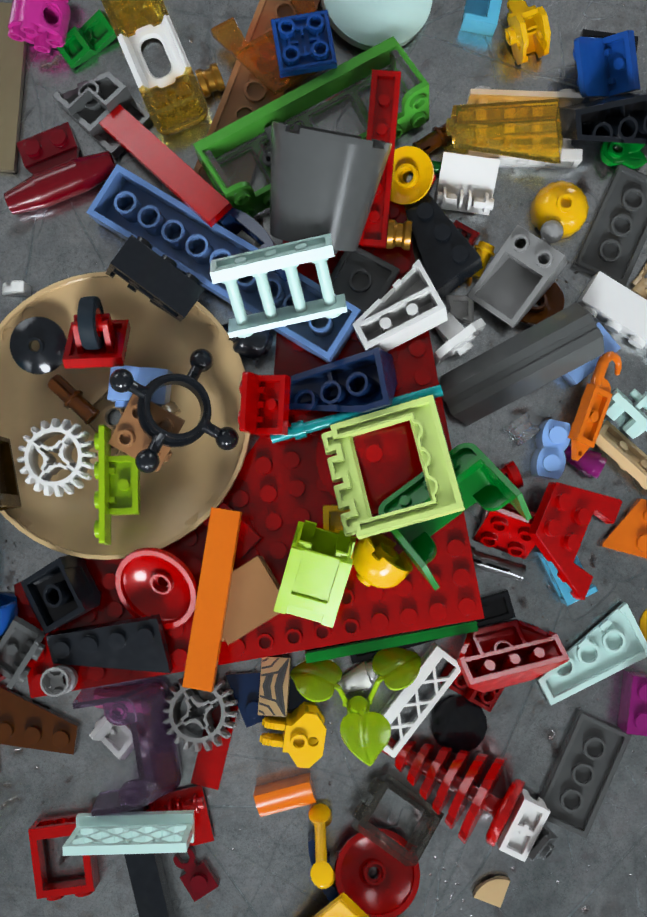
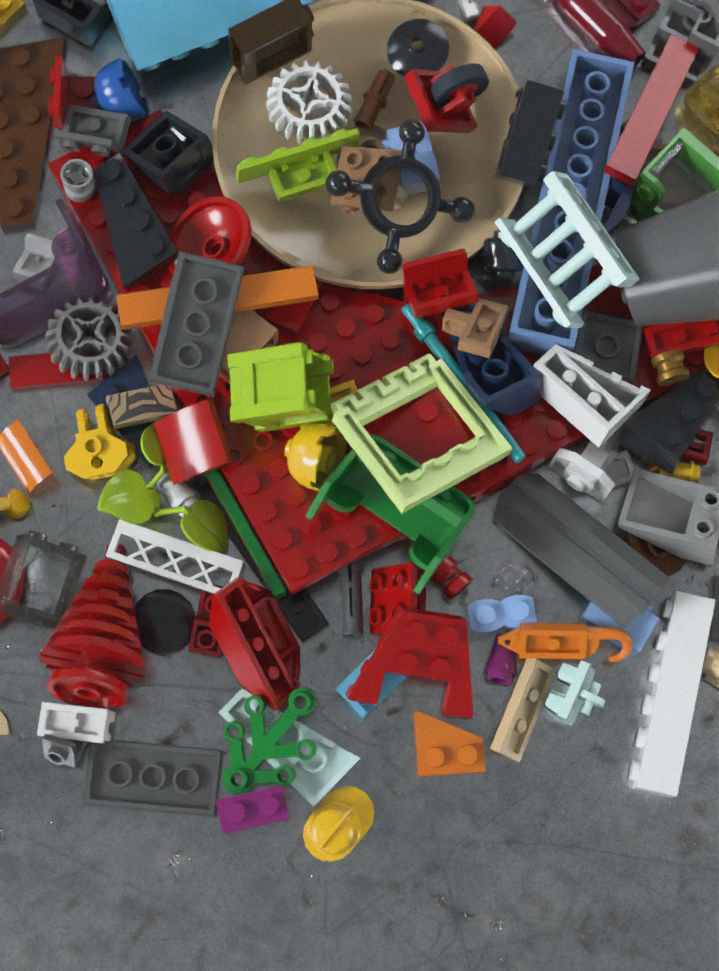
camera: 70 degrees right, 10 degrees down
none -> dark grey tile [148,251,244,397]
none -> red slope [154,398,233,485]
none -> green plant [222,687,317,795]
none -> medium nougat hinge [442,298,510,358]
none -> red slope [473,5,517,49]

